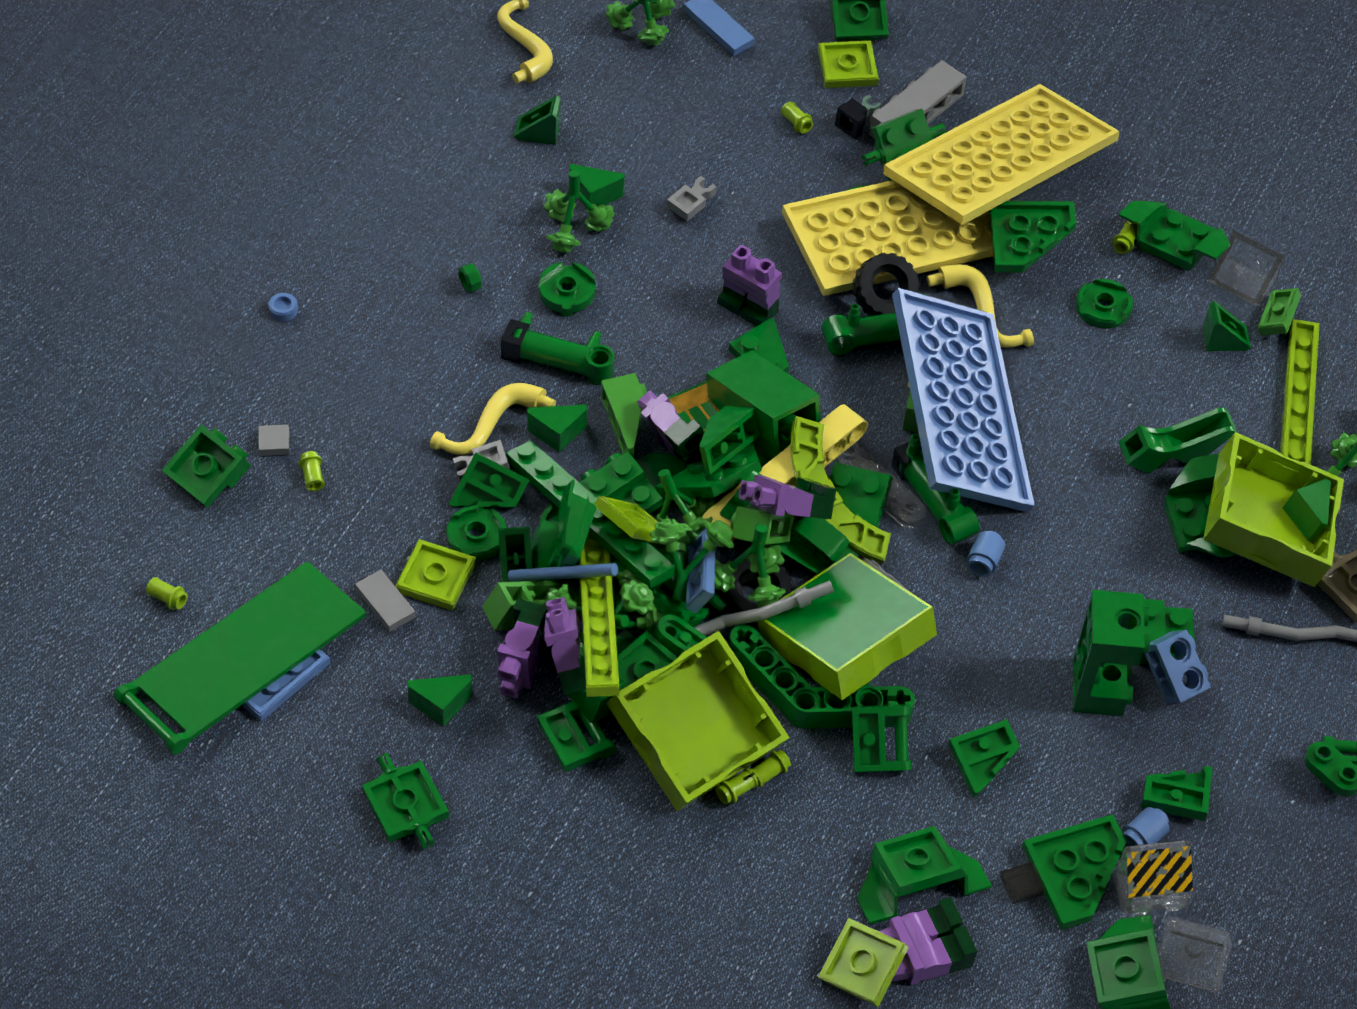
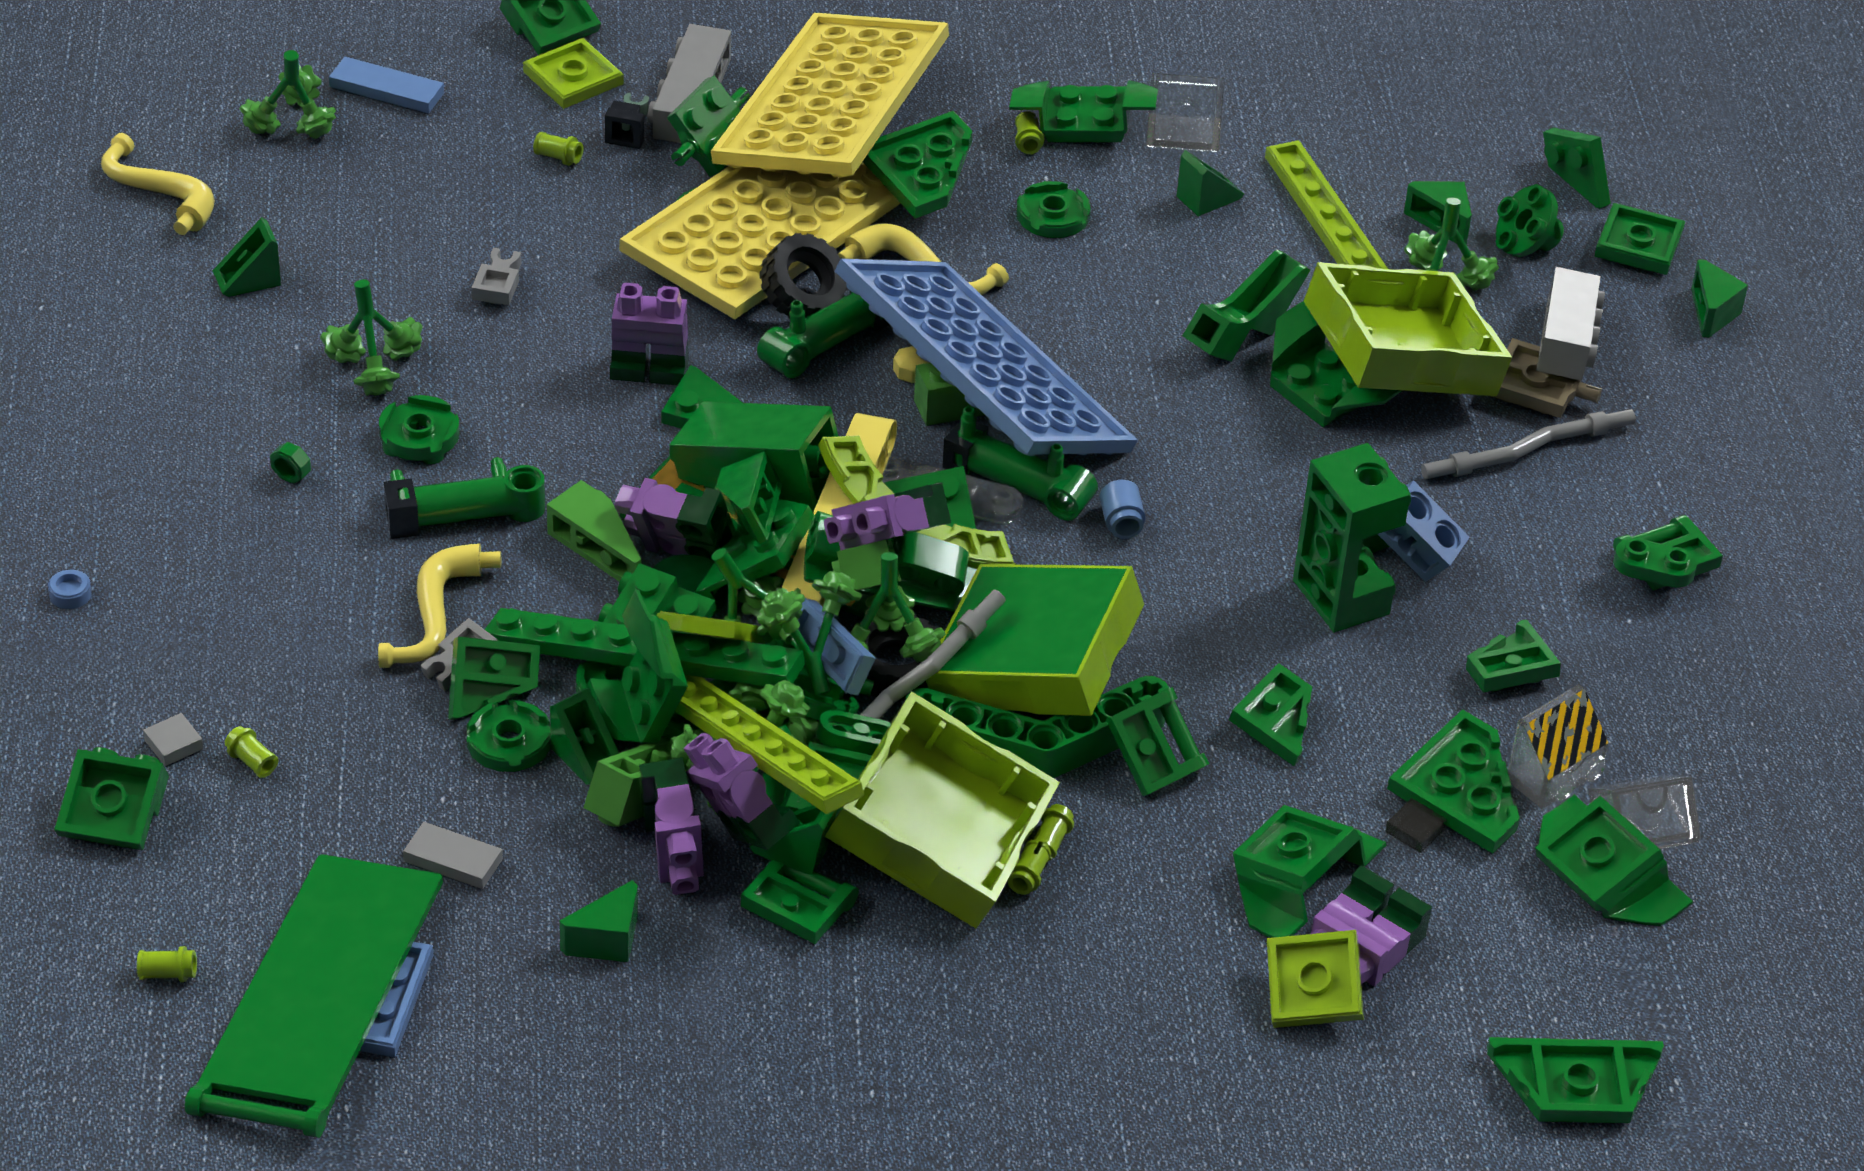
camera: 30 degrees left, 10 degrees down
green plate [362,753,449,849] -> none
lime tile [395,539,476,611] -> none
medium blue bar [508,563,618,582] -> none
green slope [527,404,587,452] -> none
green slope [569,164,625,207] -> none
medium blue brick [1123,807,1170,852] -> none
bright green plate [1257,288,1301,336] -> none
green slope [1282,479,1331,543] -> none

